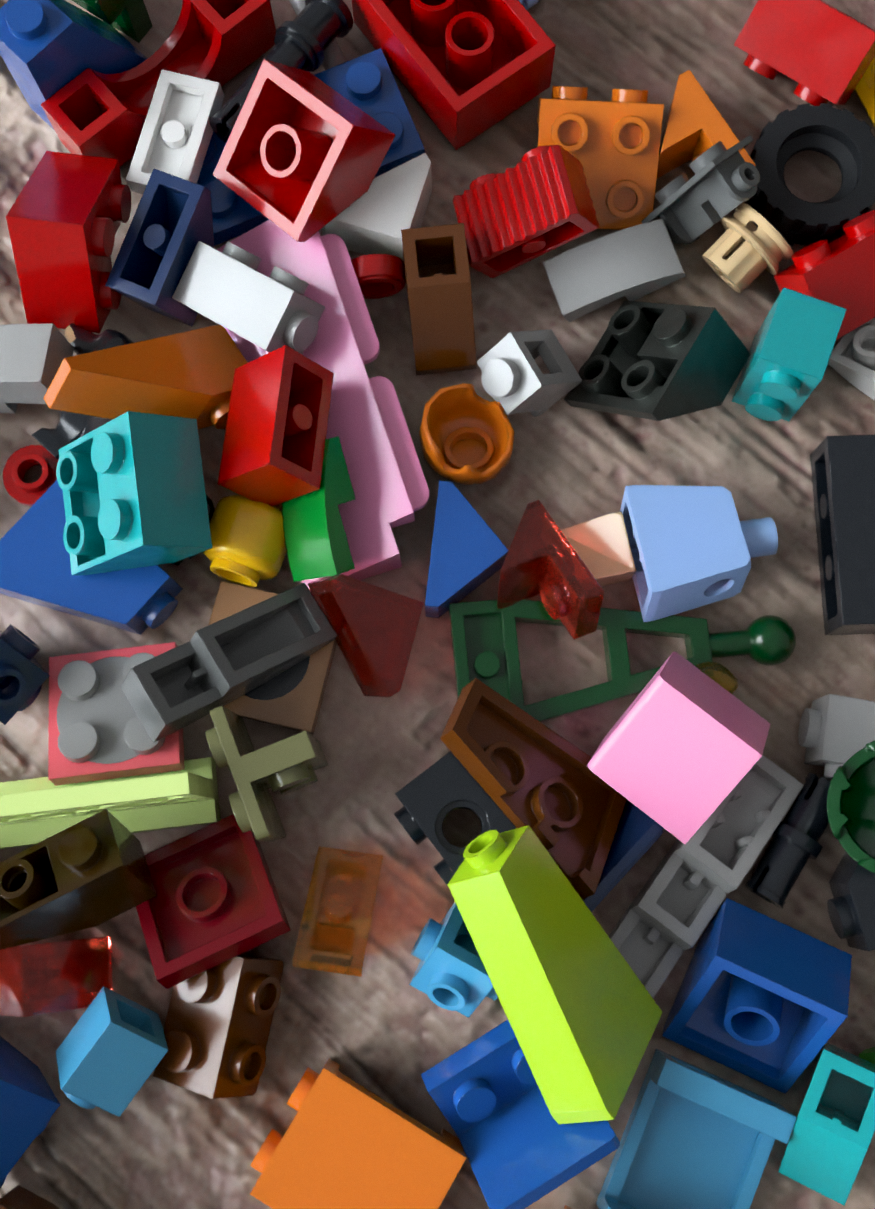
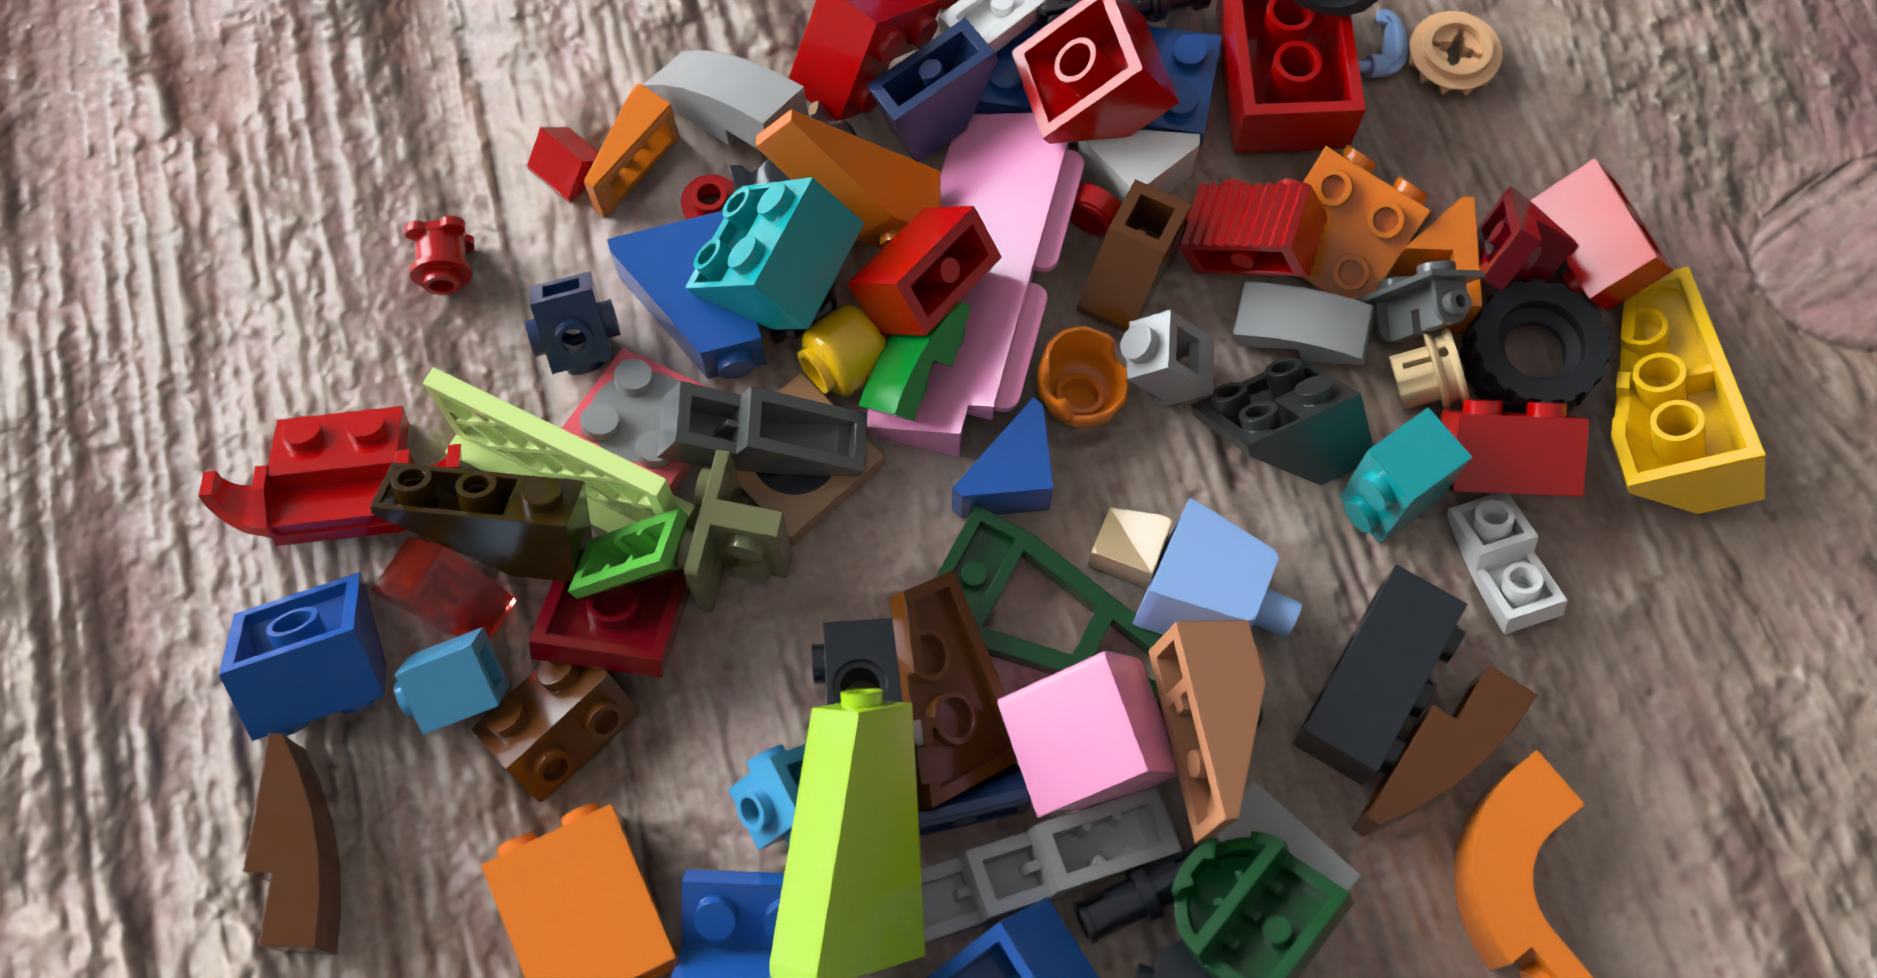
camera: 30 degrees right, 10 degrees down
brick [172,241,325,354] -> none
clear orange slope [293,846,383,977] -> none
clear red slope [308,574,424,697] -> none
clear red slope [497,500,604,640] -> none
none -> bright green slope [568,507,688,599]
none -> nougat slope [1148,621,1265,844]
none -> dark red slope [1477,186,1575,291]

